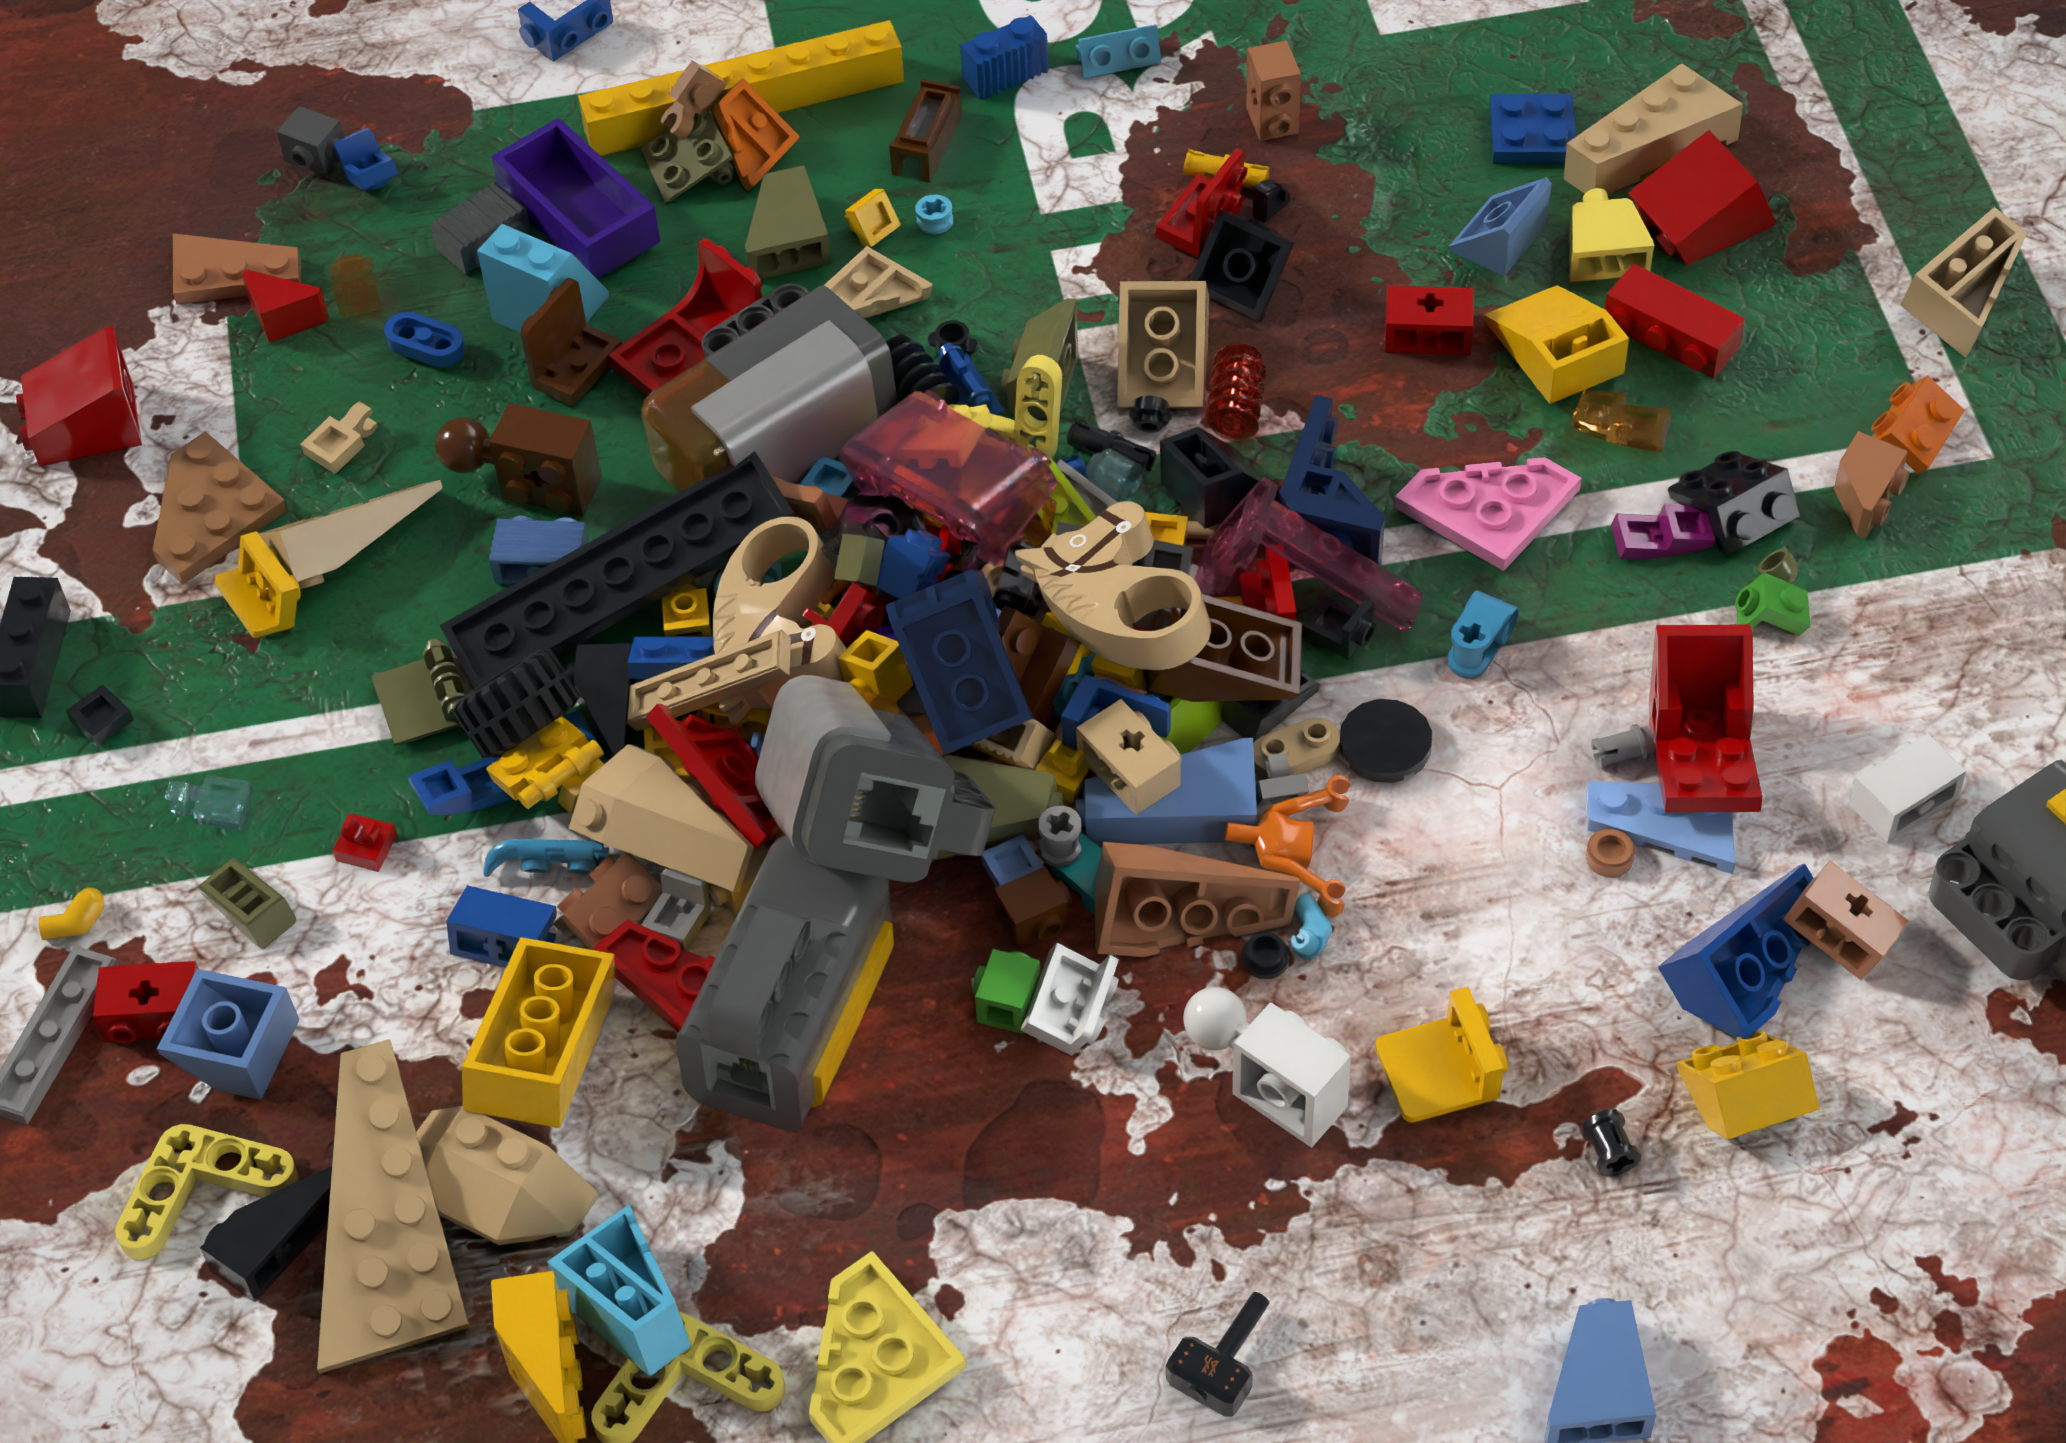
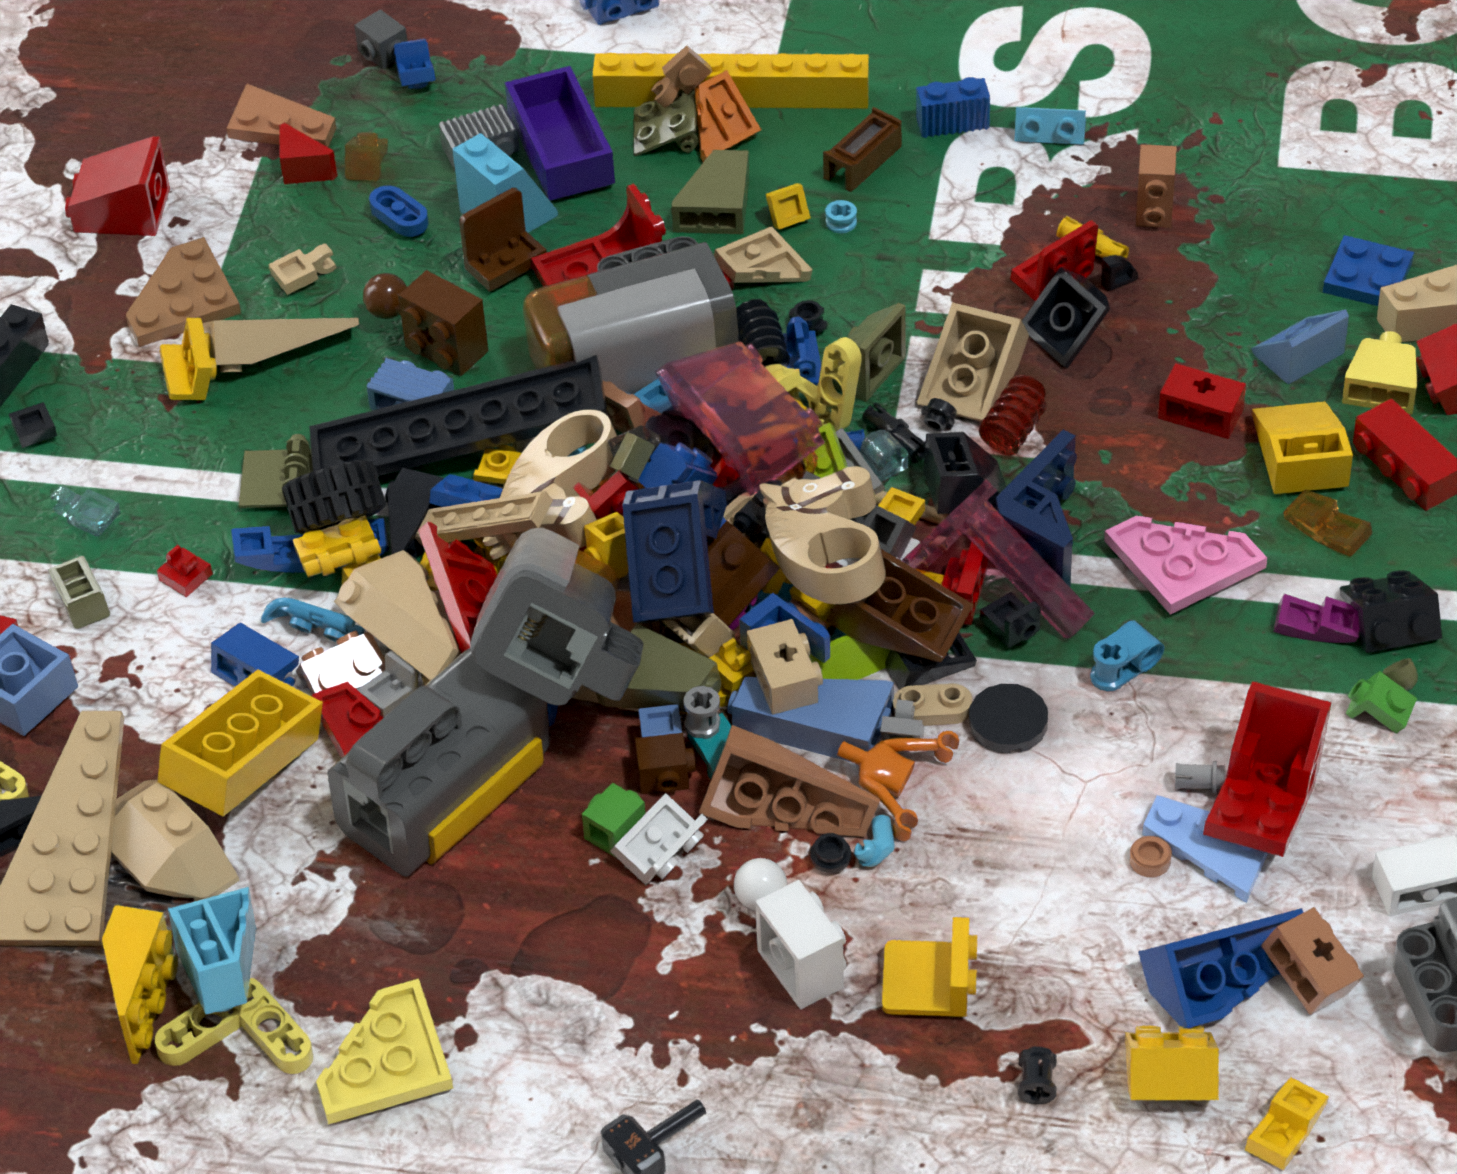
camera: 20 degrees right, 5 degrees down
none -> yellow slope [1245,1077,1329,1170]

